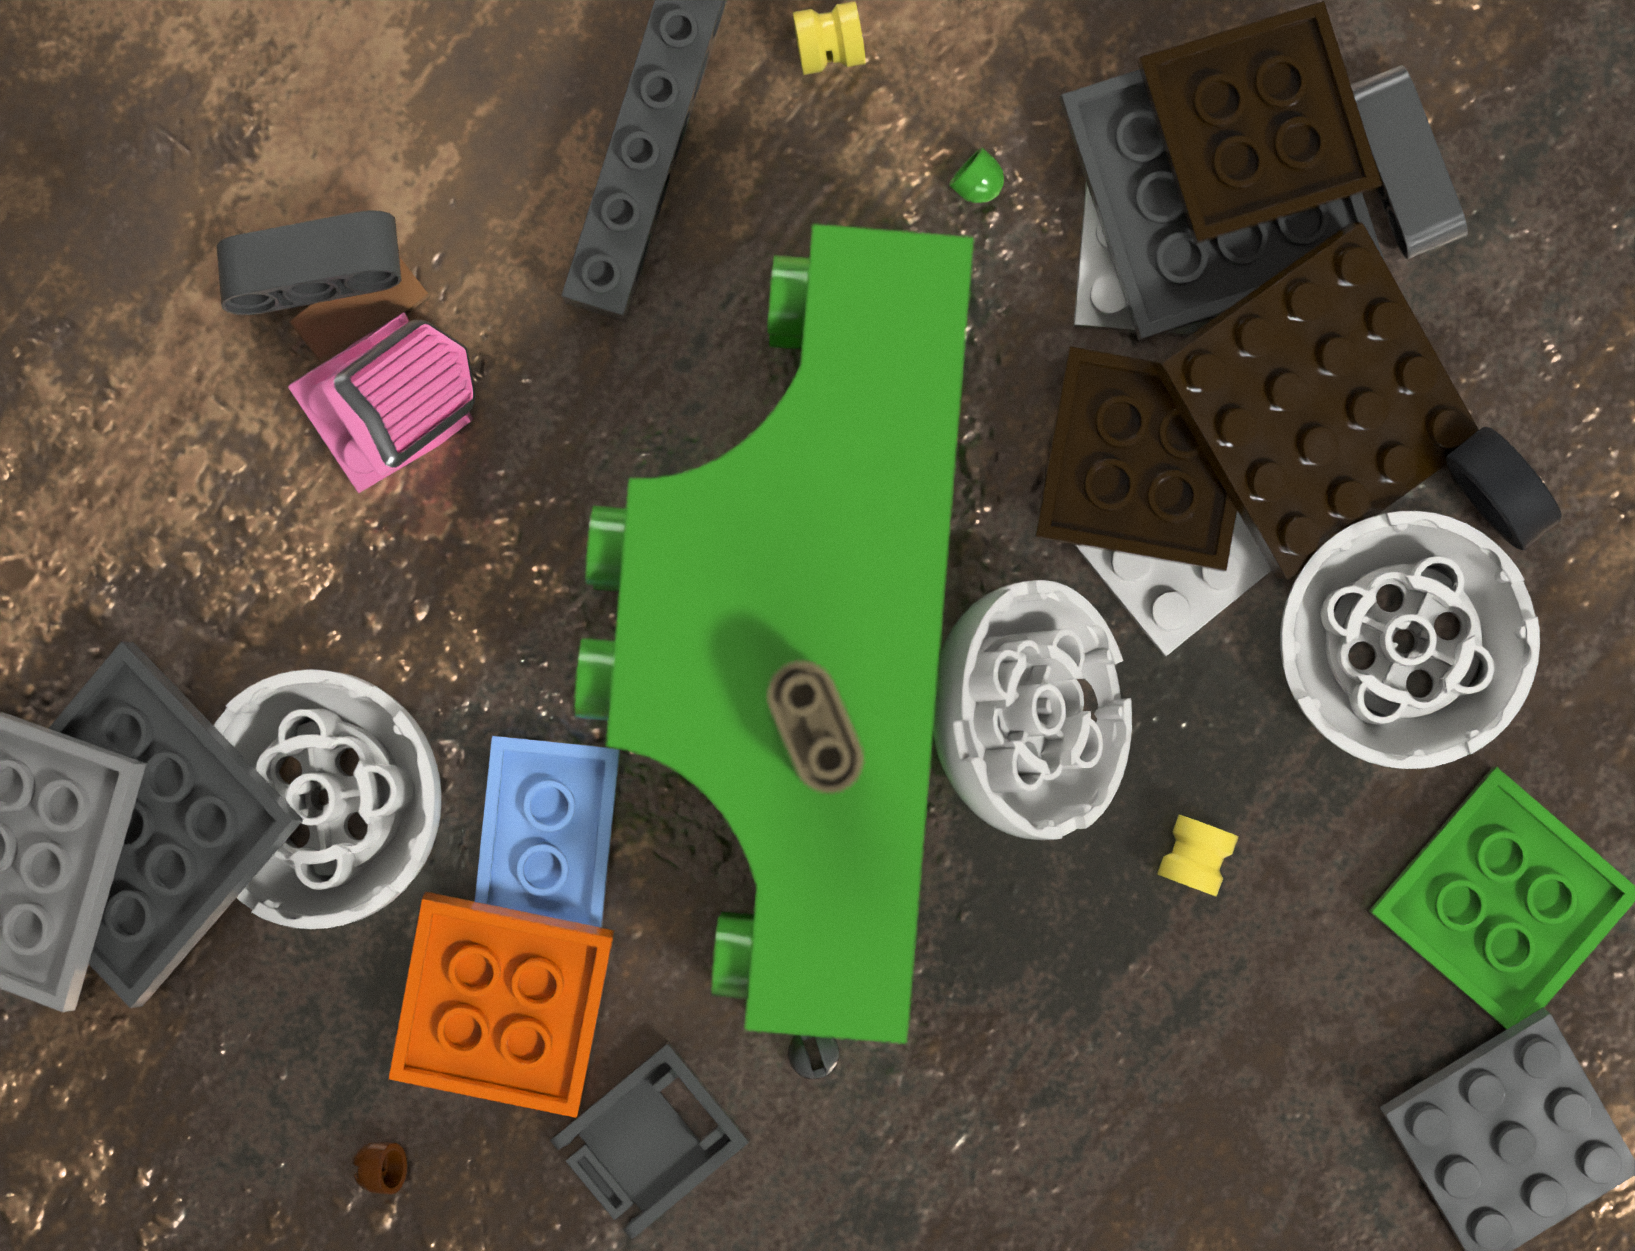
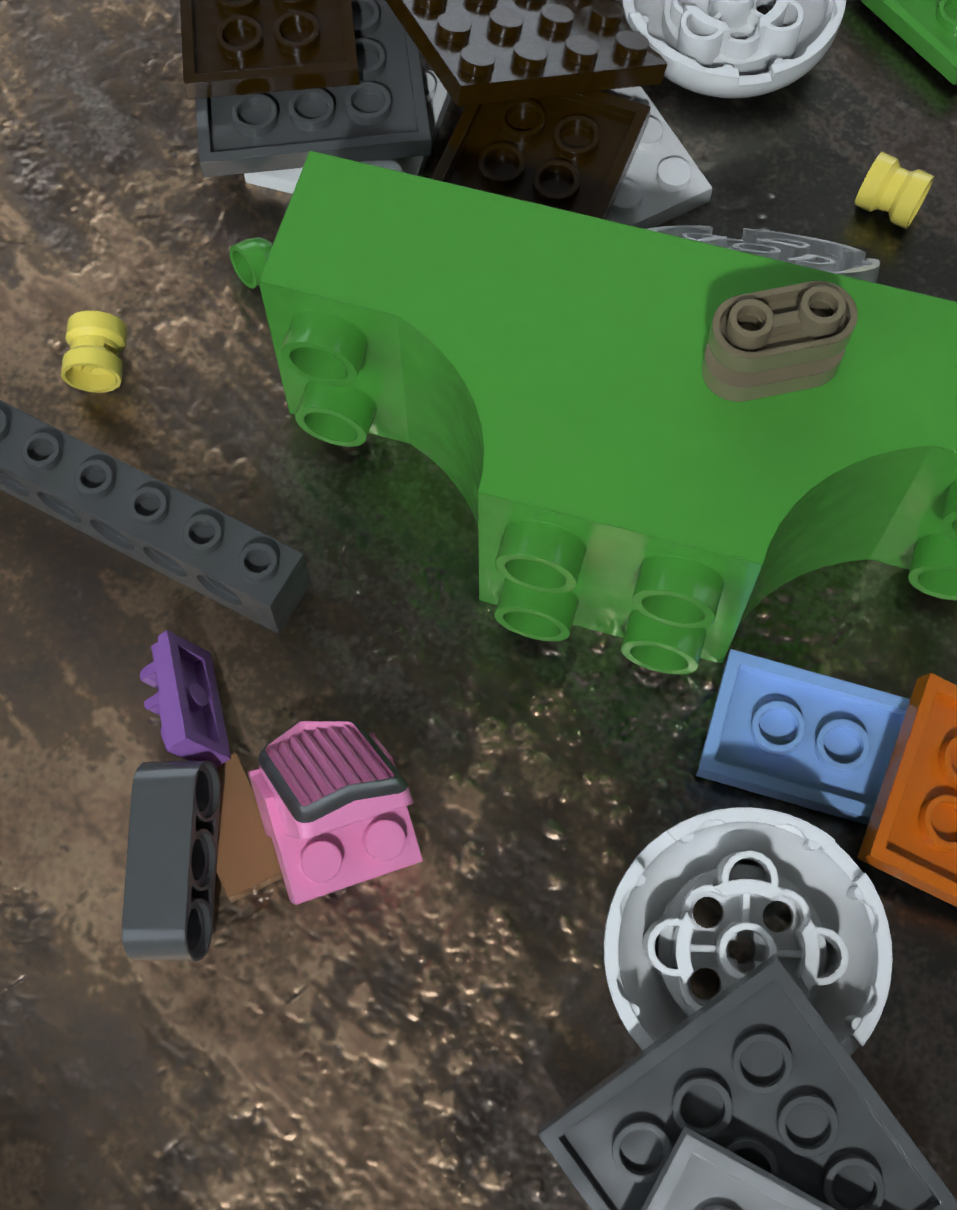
camera: 75 degrees left, 20 degrees down
none -> medium lavender plate [140,630,231,768]

